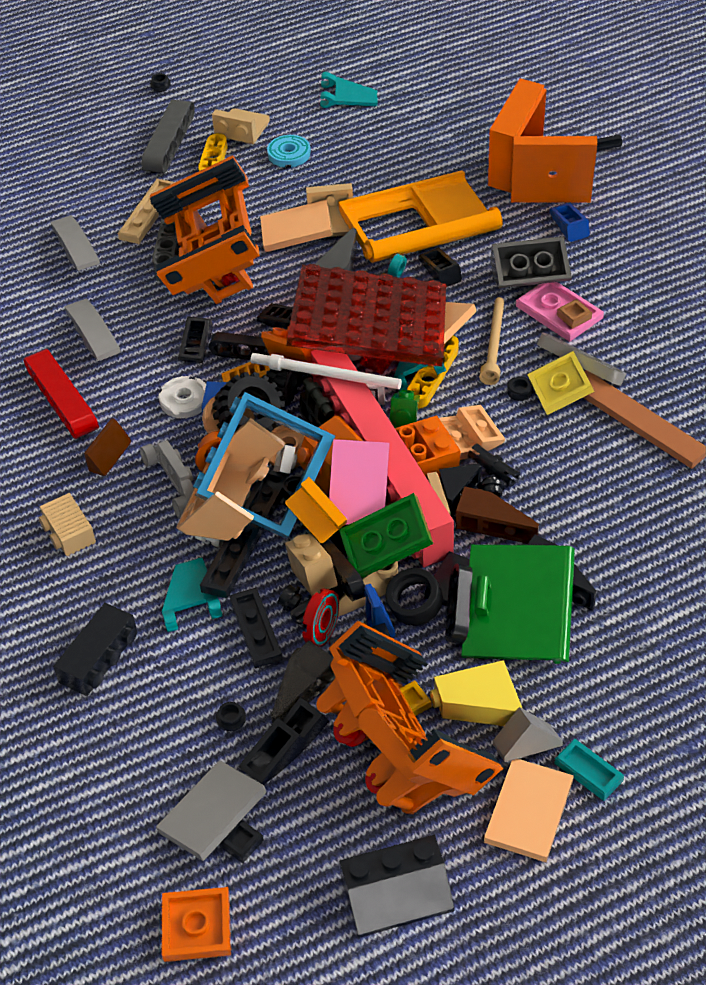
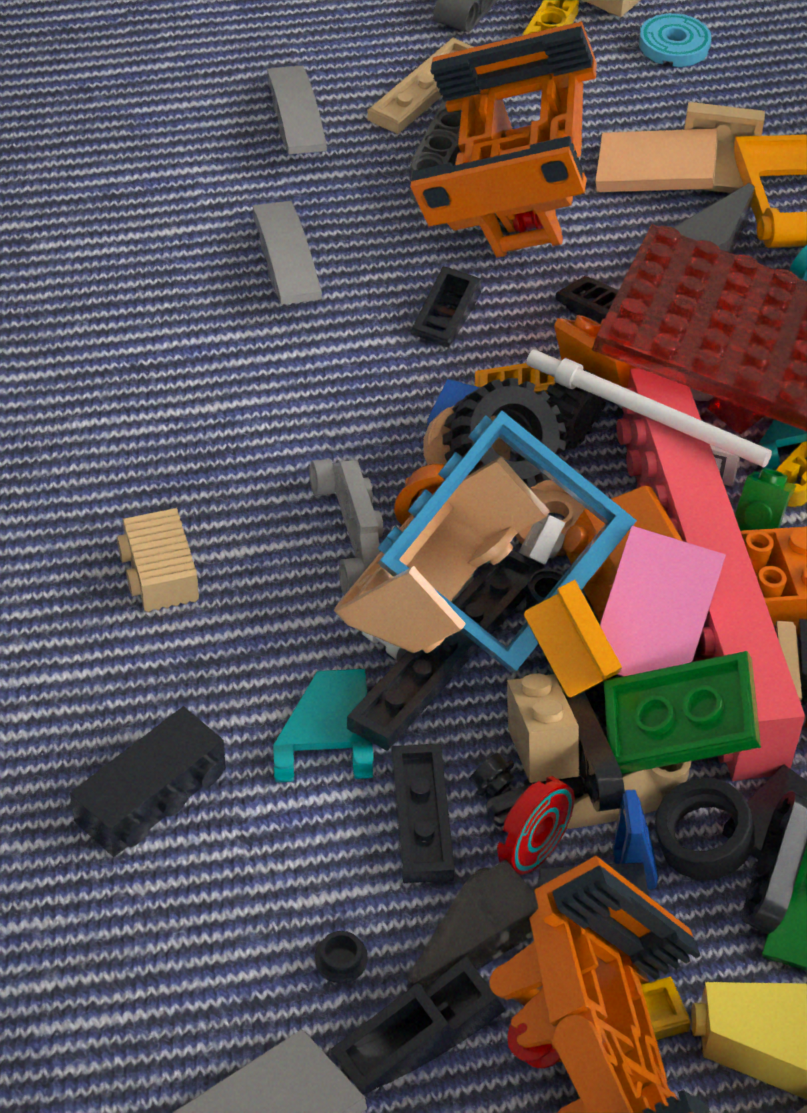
camera: 10 degrees right, 0 degrees up
red beam [23,348,99,439] -> none
reddish brown slope [84,418,131,476] -> none
white tile [158,376,206,418] -> none
black beam [208,332,269,360] -> none
pearl dark grey plate [299,377,335,427] -> none

